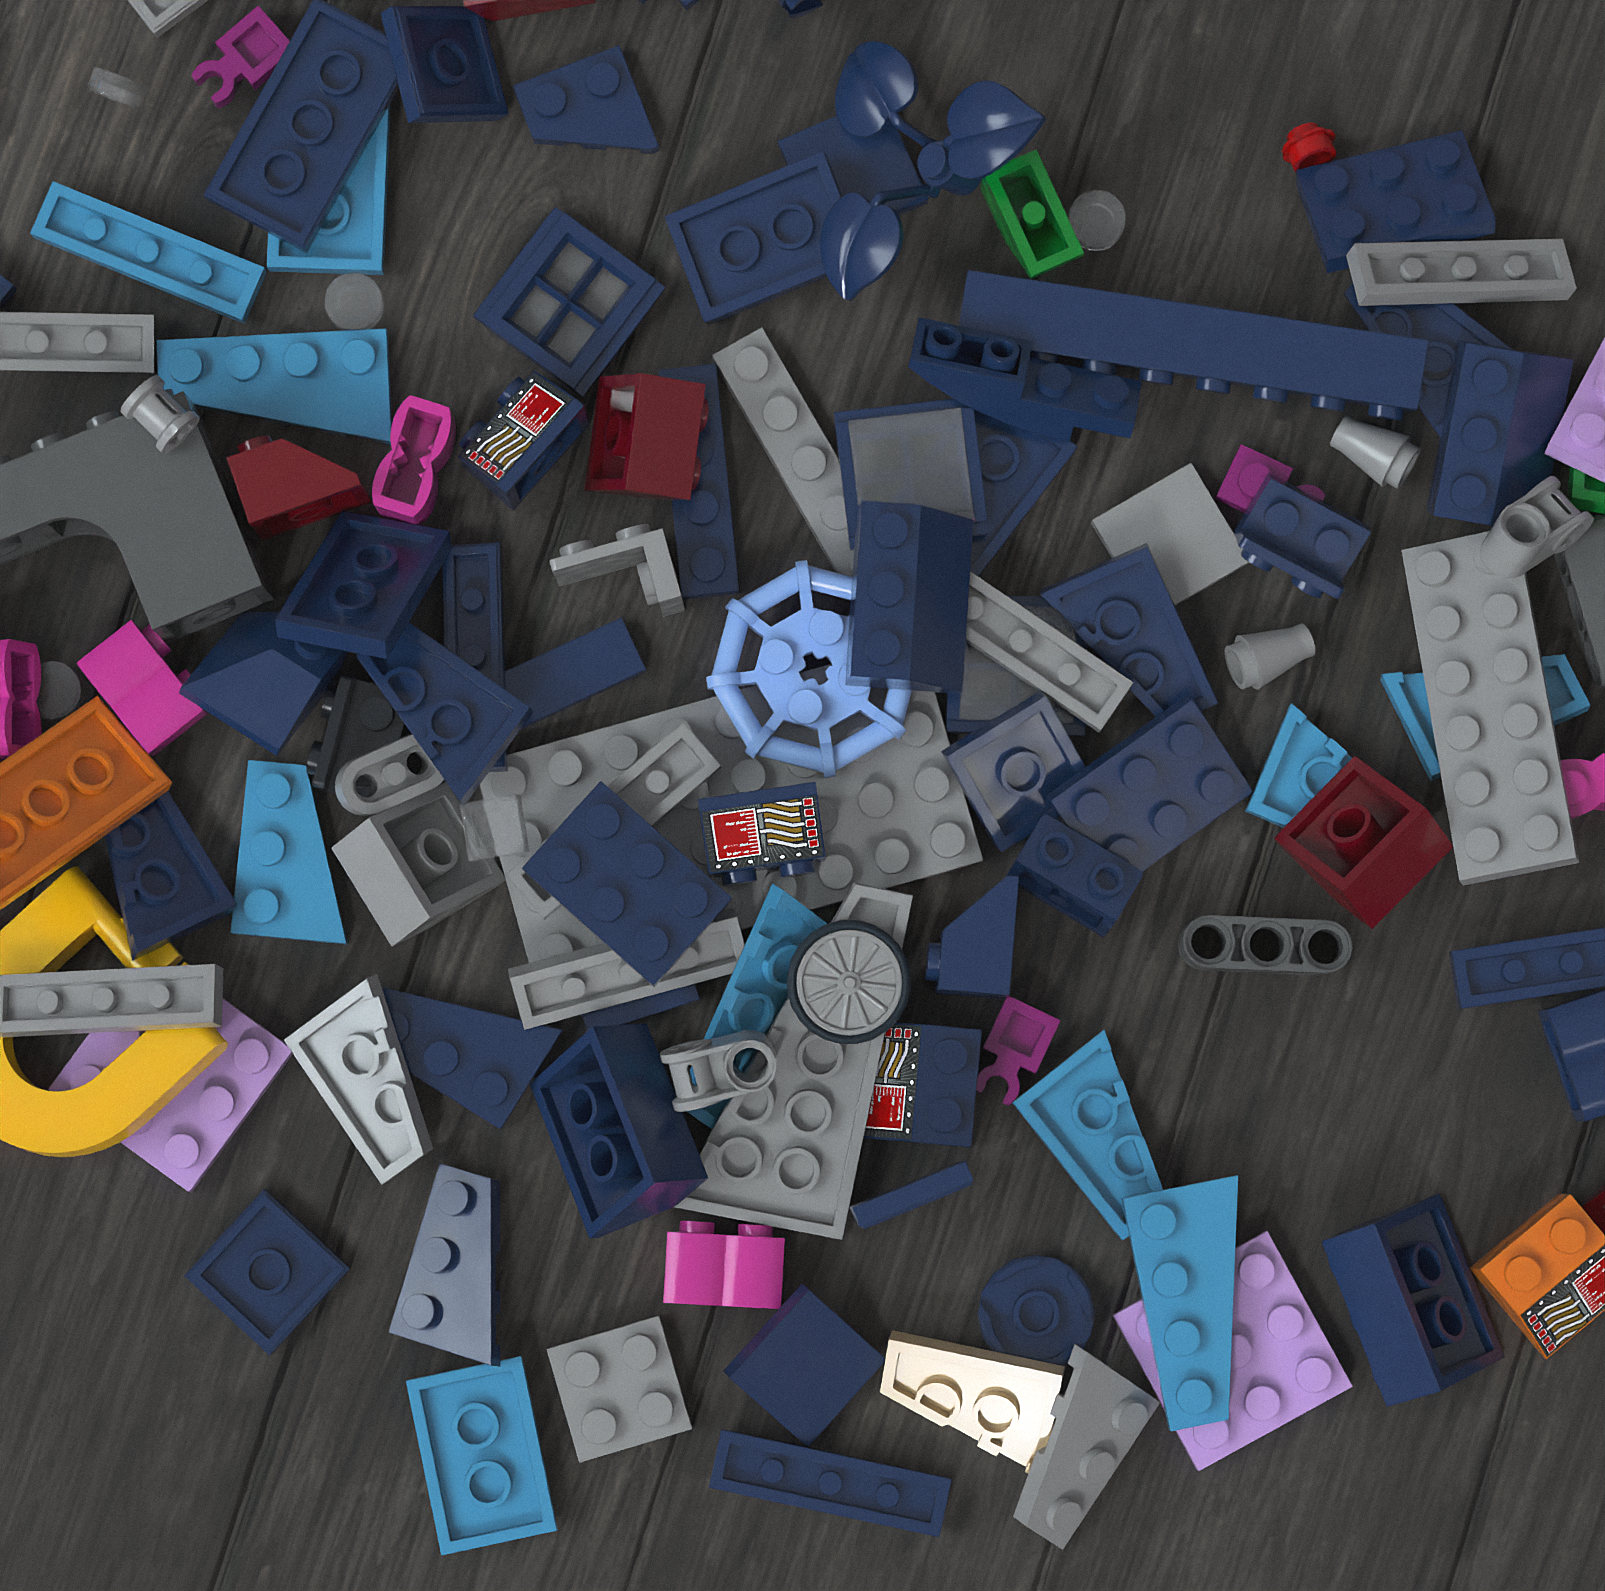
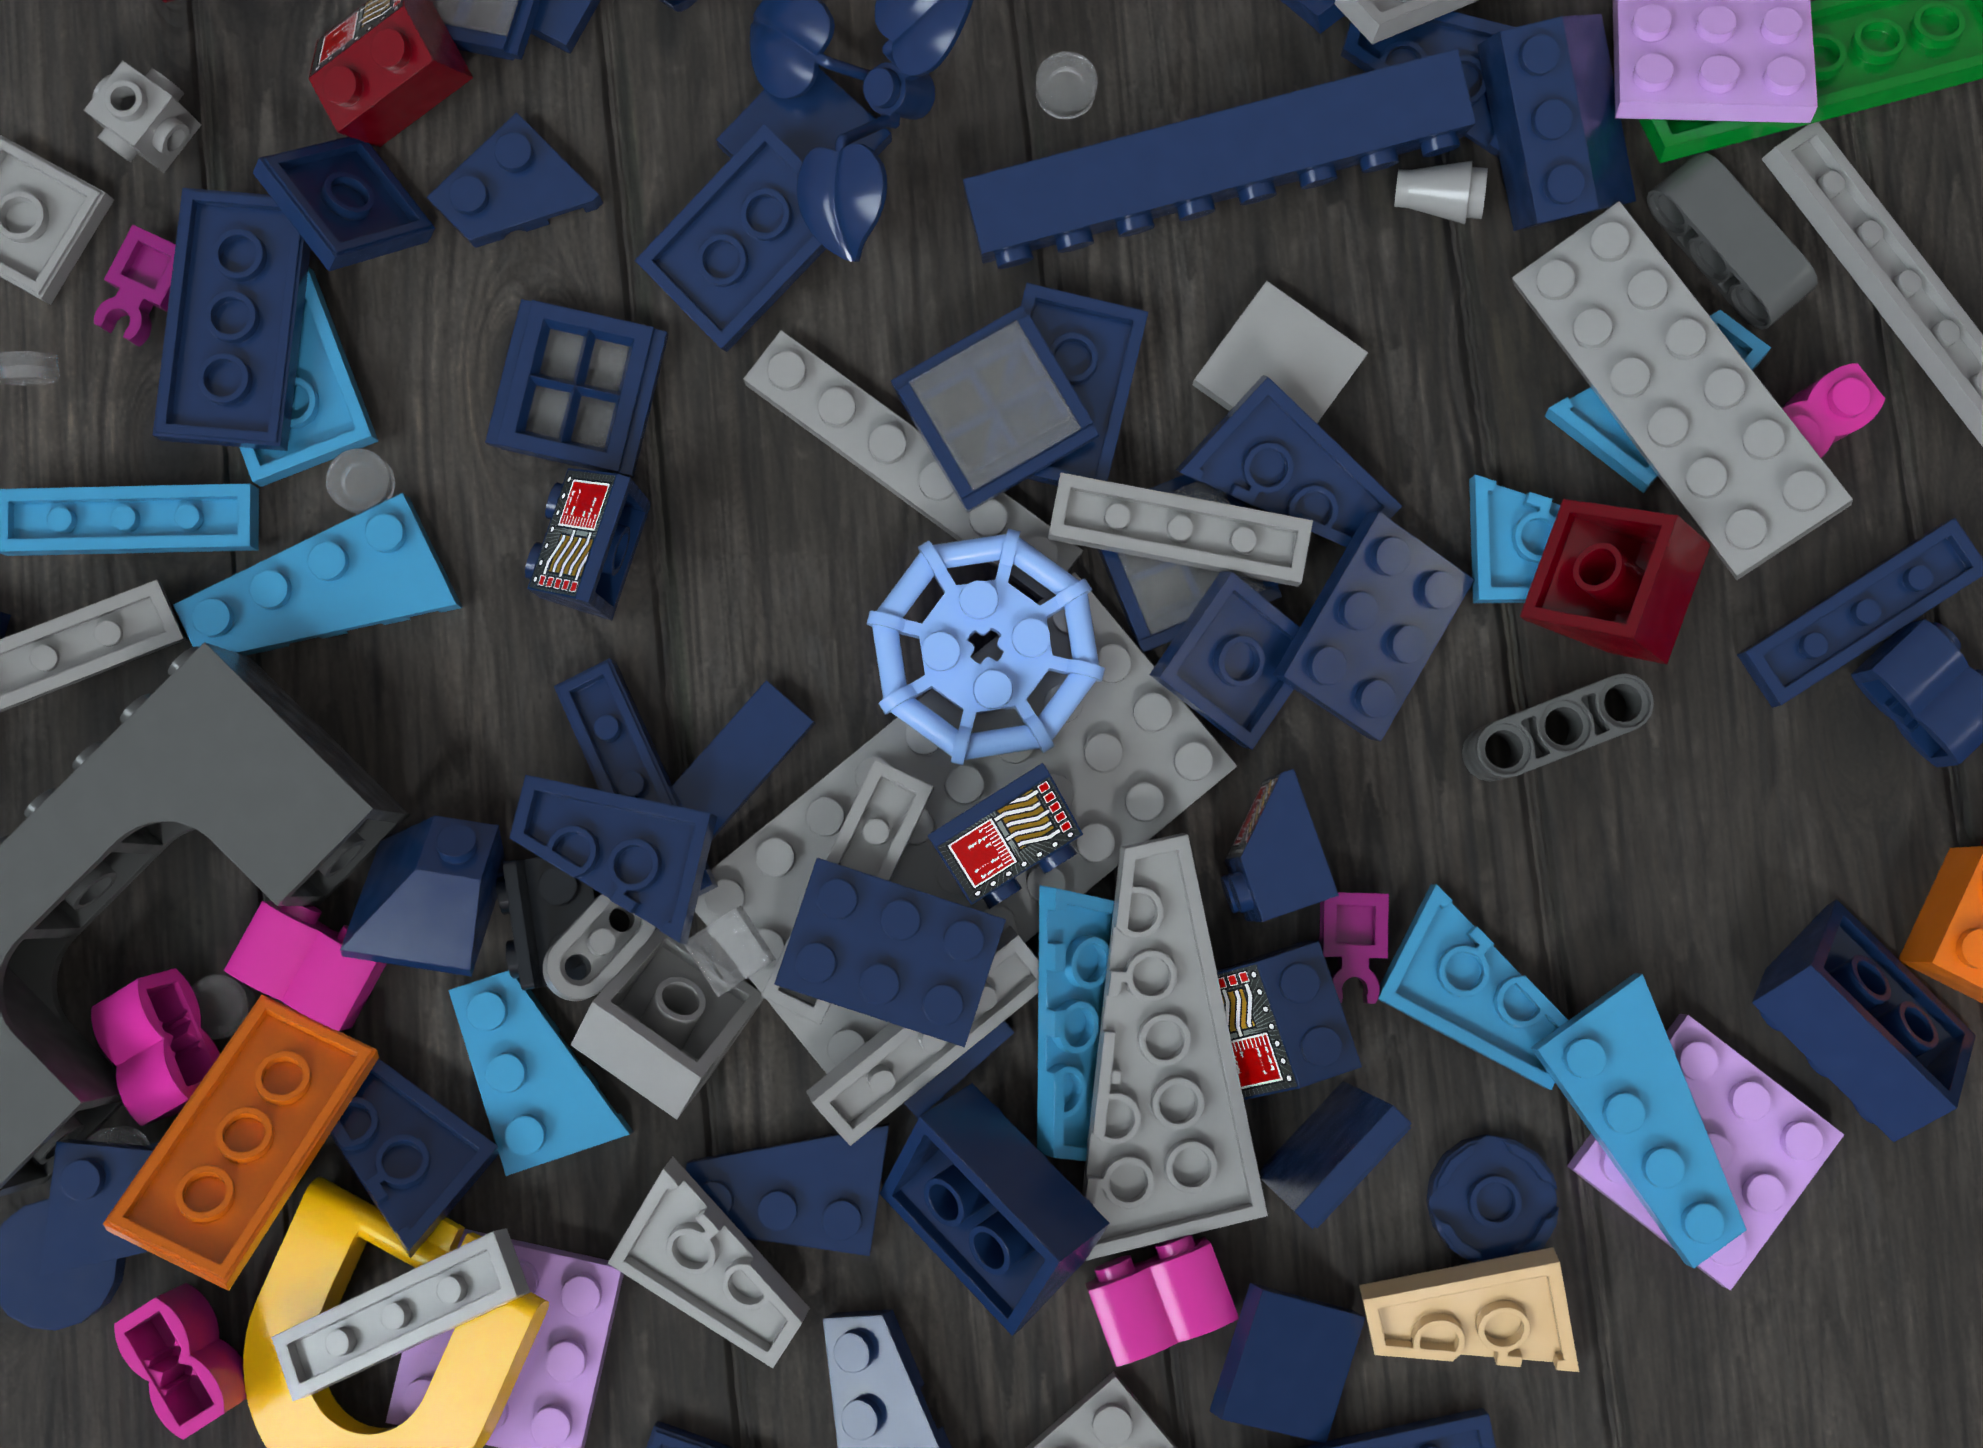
camera: 25 degrees left, 0 degrees up
light grey bush [120,375,200,453] -> none
dark red slope [226,435,372,541] -> none
dark blue plate [275,511,451,659] -> none
dark pink brick [372,395,456,525] -> none
light grey bracket [549,524,685,617] -> none
dark red slope [584,373,709,500] -> none
dark blue plate [659,364,739,600] -> none
light grey piece [660,1030,777,1112] -> none
light grey wheel [787,920,911,1044] -> none
dark blue slope [845,500,974,694] -> none
dark blue slope [908,317,1142,441] -> none
green slope [980,149,1084,279] -> none
dark blue bracket [1005,815,1143,938] -> none
light grey wing [1013,1344,1160,1550] -> none
magenta plate [1215,444,1325,513] -> none
light grey cone [1225,623,1315,690] -> none
dark blue bracket [1234,473,1371,599] -> none
light grey piece [1480,476,1594,578] -> none

